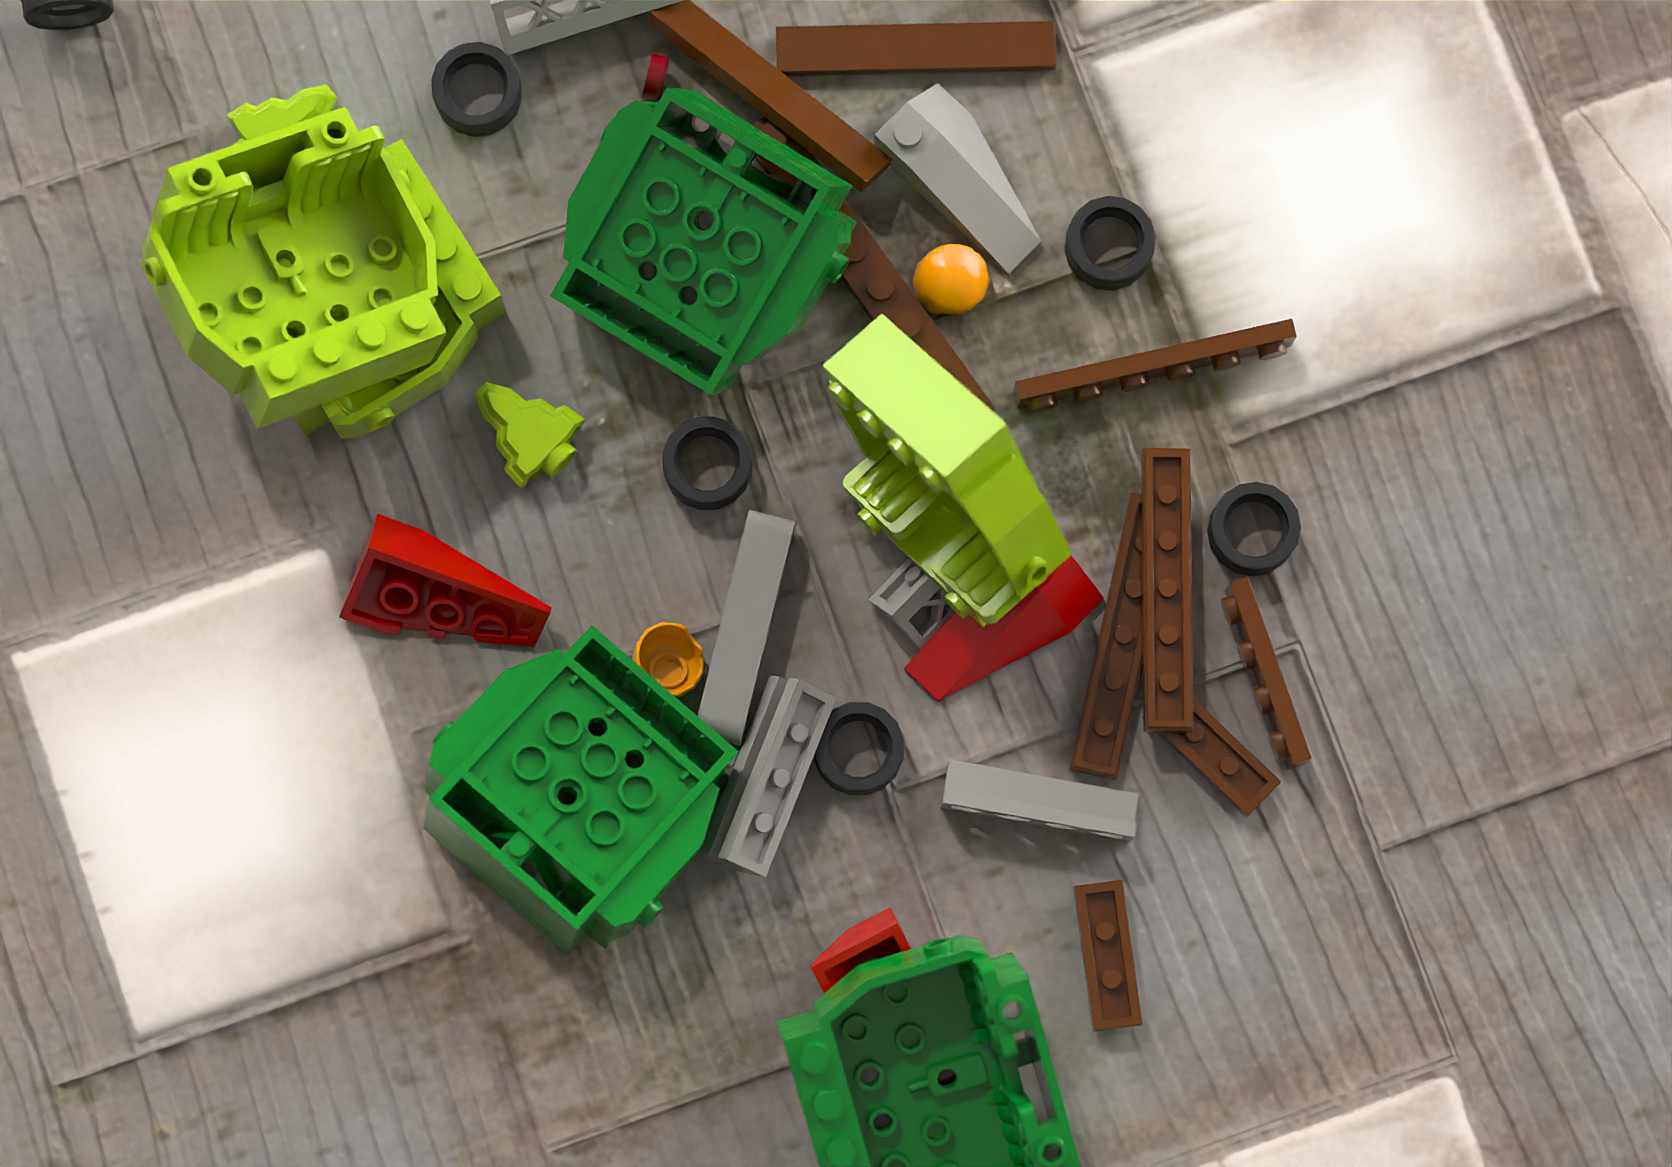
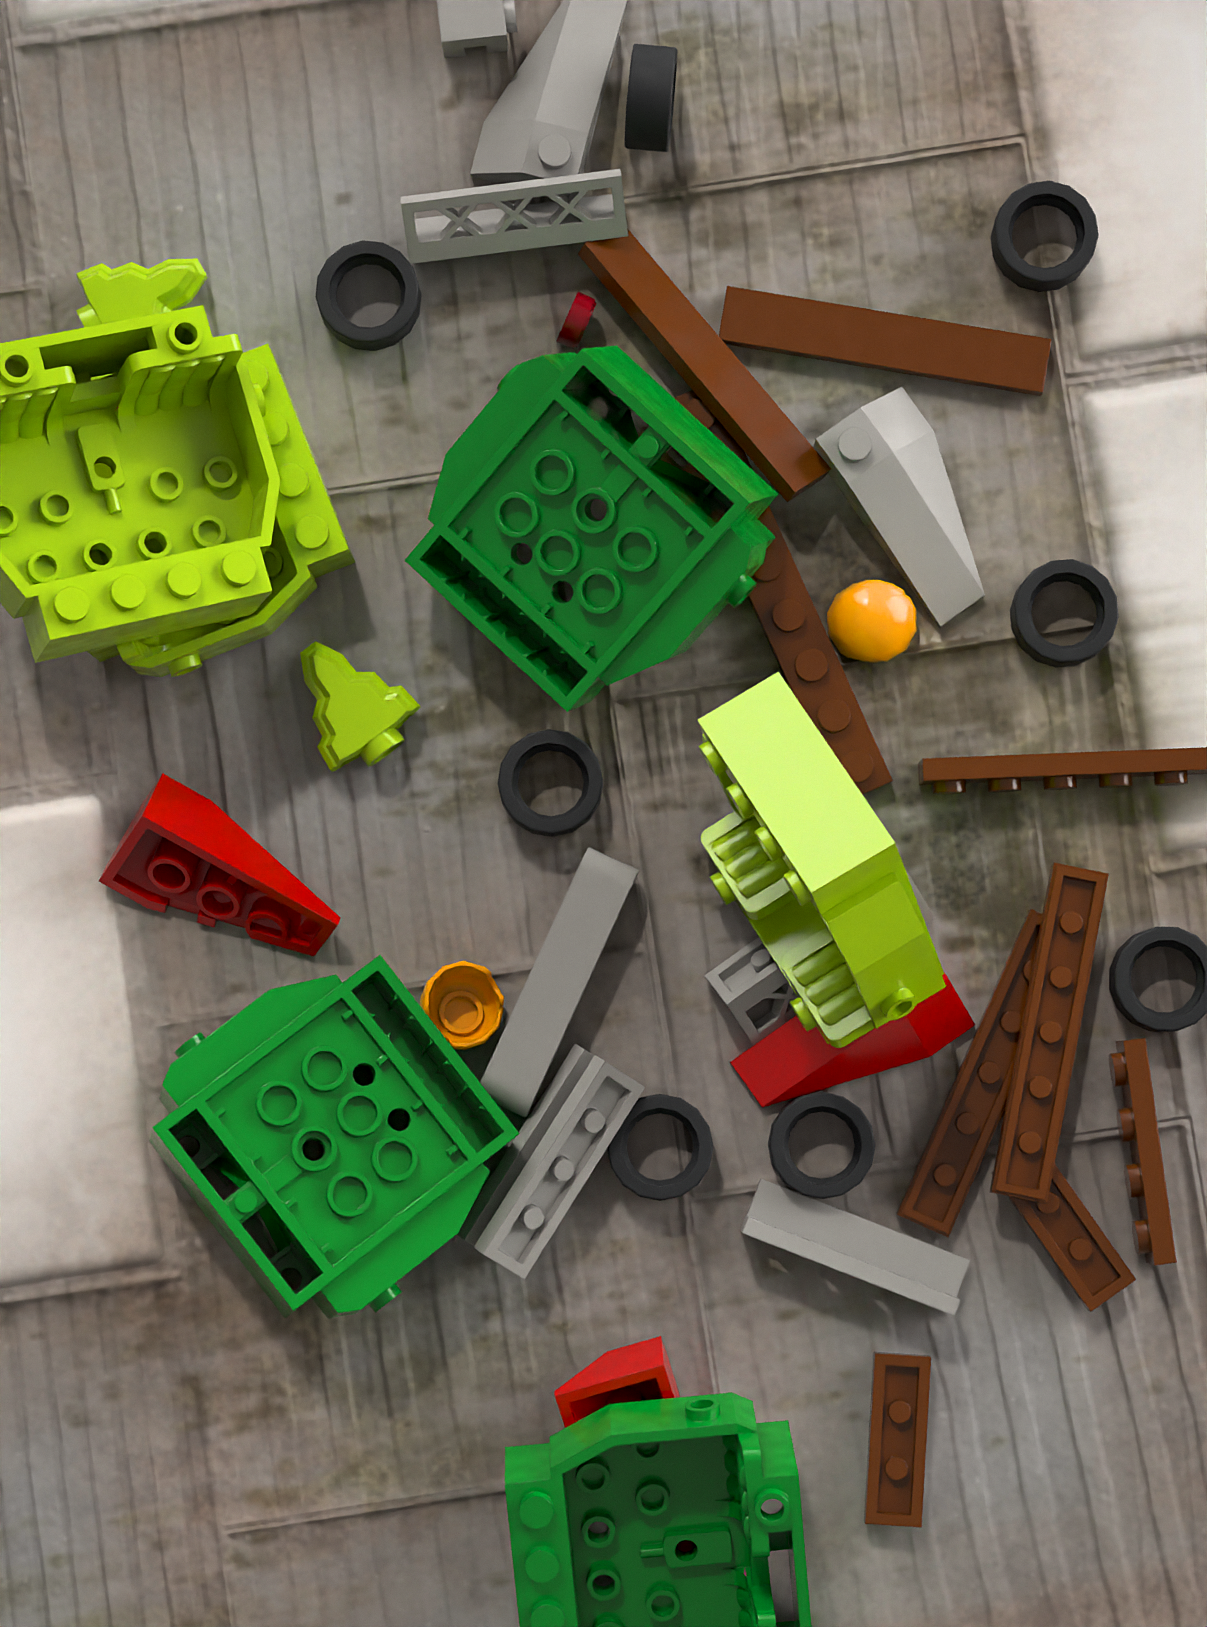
camera: 20 degrees right, 5 degrees up
none -> black tyre [767,1092,876,1199]

